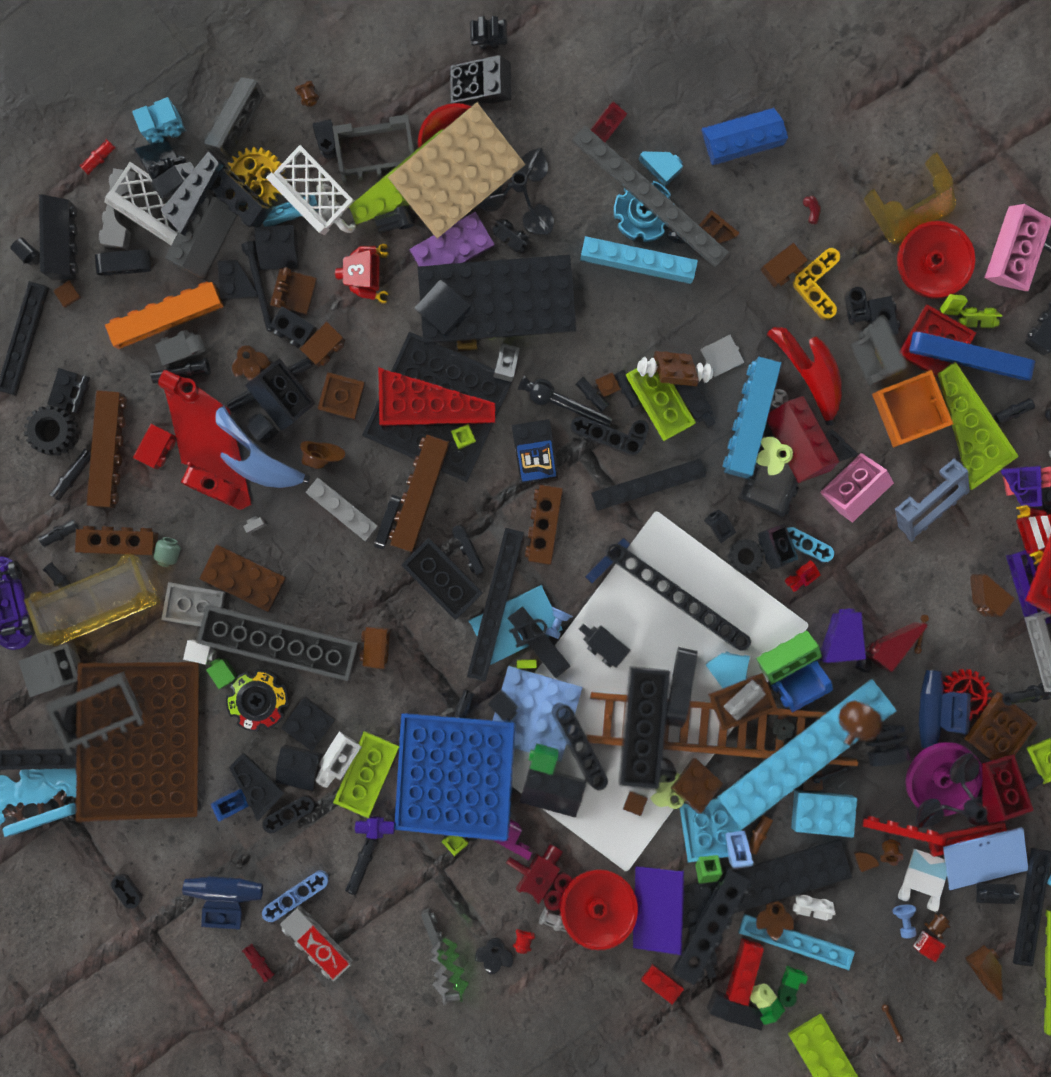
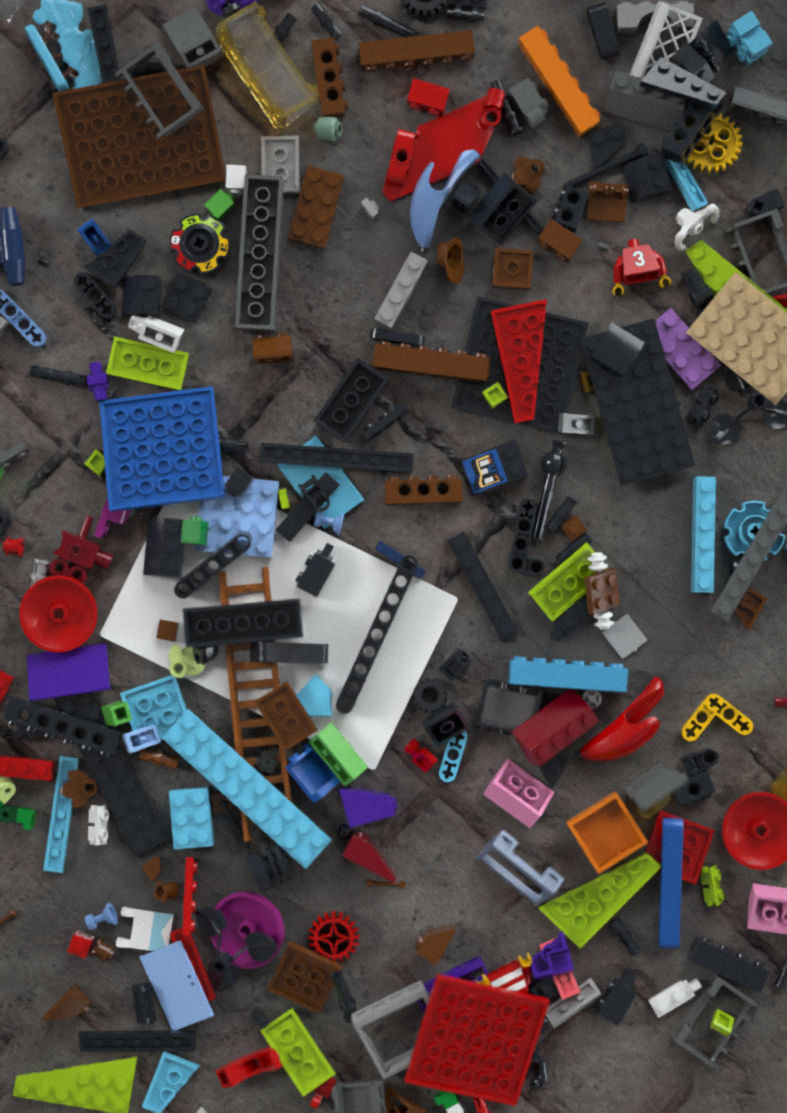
camera: 85 degrees right, 0 degrees up
white fence [266,145,354,235] -> none
reddish brown plate [671,758,723,814] -> none
light grey hinge [724,680,766,720] -> none
yellowish green plate [756,437,793,475] -> none
reddish brown brick [761,242,808,288] -> none
reddish brown piece [838,700,883,746] -> none
dark blue plate [918,670,971,748] -> none
lime plate [940,294,968,315] -> none
dark red slope [982,754,1034,823] -> none

